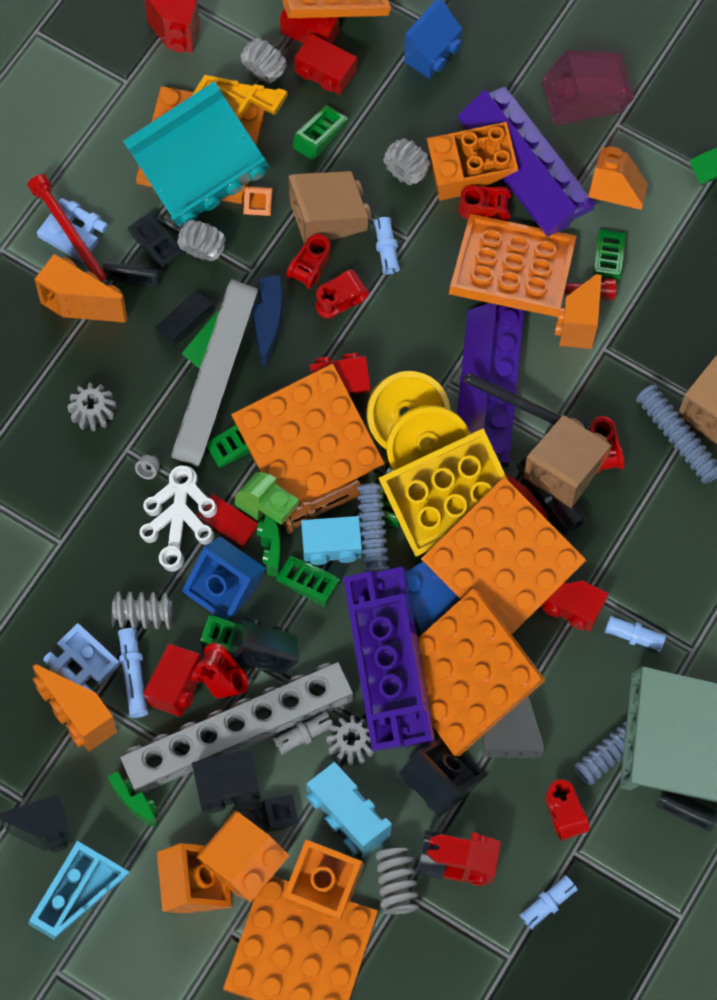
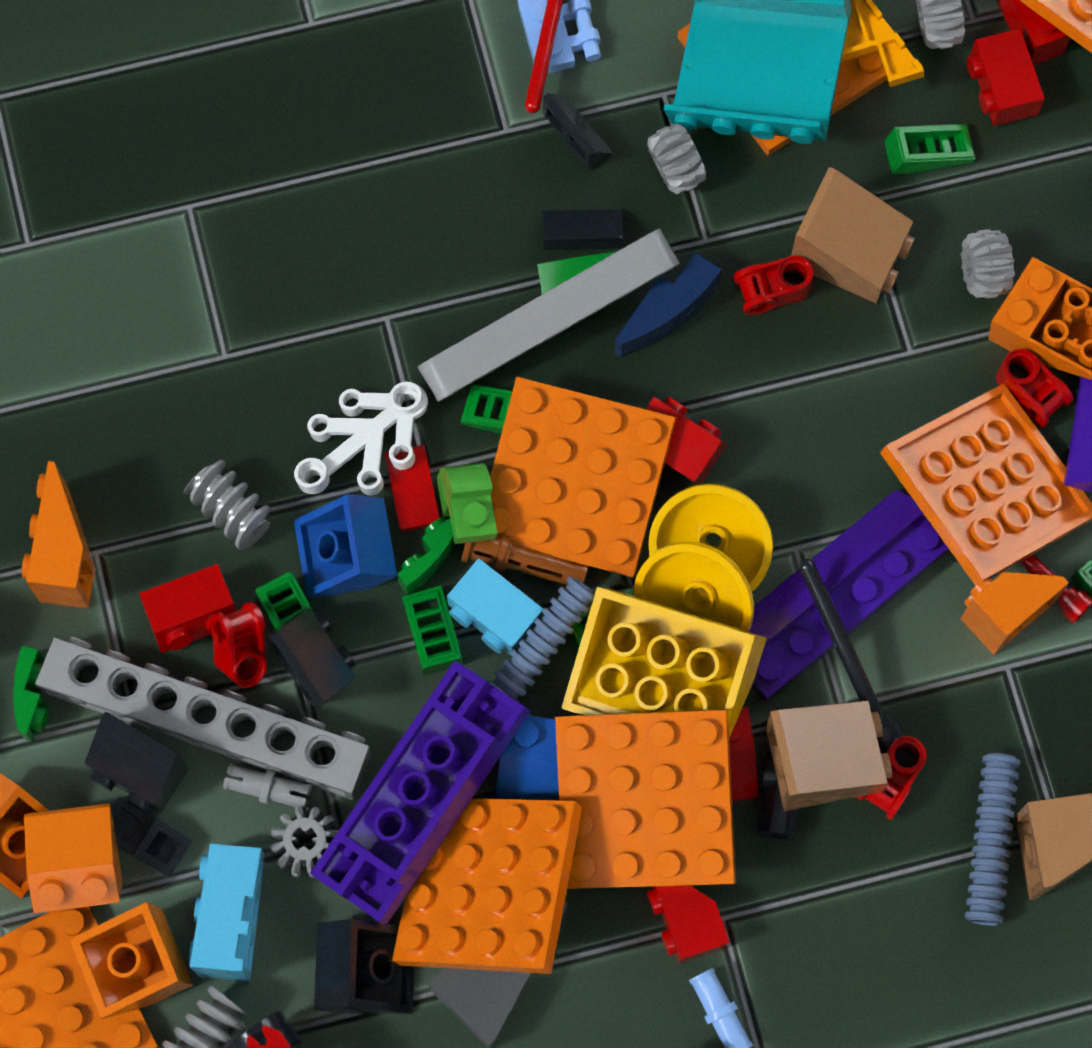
camera: 45 degrees right, 5 degrees up
orange slope [34,254,128,323] -> none
light blue plate [43,623,120,691] -> none
light grey gear [67,382,116,432] -> none
light blue pin [118,628,148,718] -> none
black slope [128,212,184,269] -> none
light grey hinge [135,454,160,479] -> none
orange slope [243,186,273,216] -> none
red piece [316,270,369,318] -> none
light blue pin [374,217,400,274] -> none

